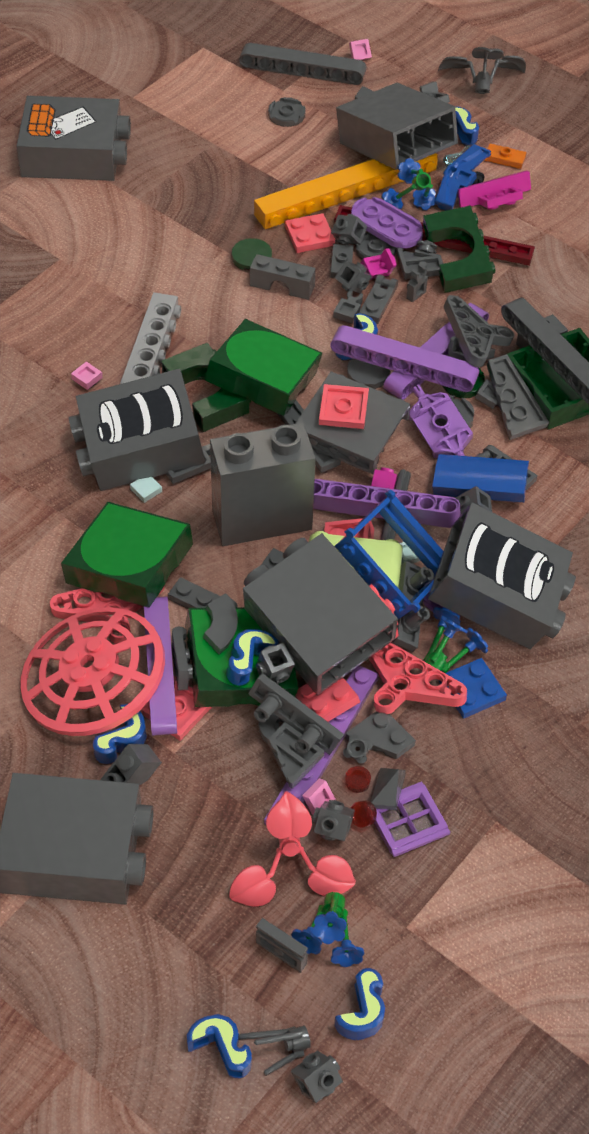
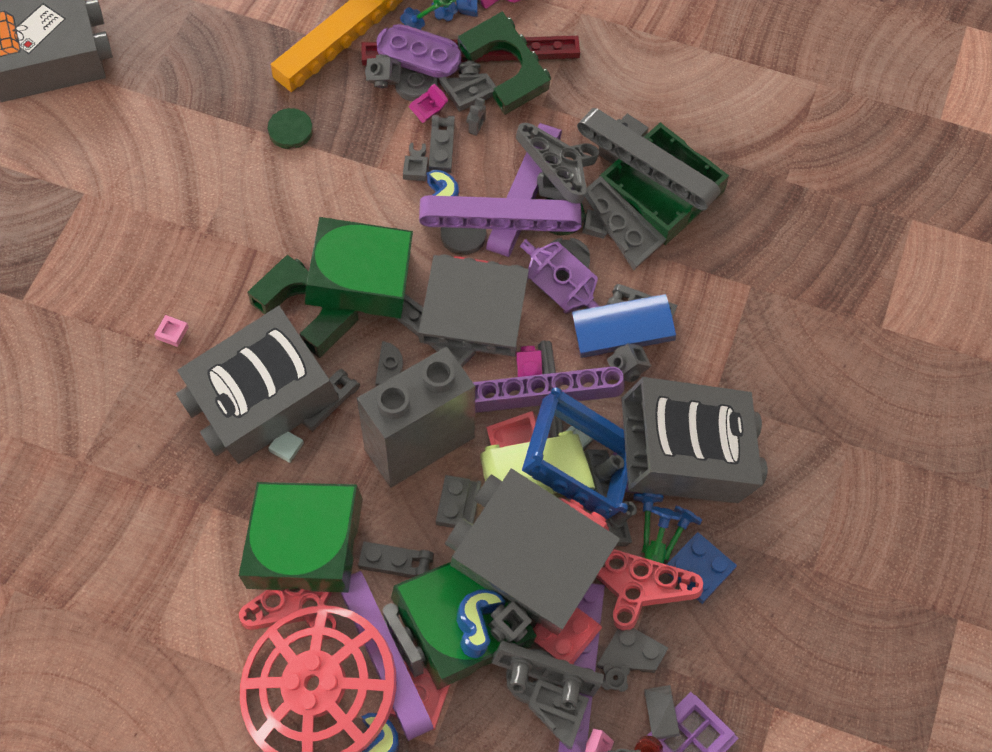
camera: 20 degrees left, 10 degrees up
light grey brick [120,292,181,384] -> none
dark grey tile [203,593,238,654] -> none
dark grey arch [250,254,316,300] -> none
coral plate [285,213,335,253] -> none
coral plate [319,384,369,429] -> none
dark grey plate [330,244,354,278] -> none
dark grey brick [335,261,372,293] -> none
clear red tile [345,766,371,793] -> none

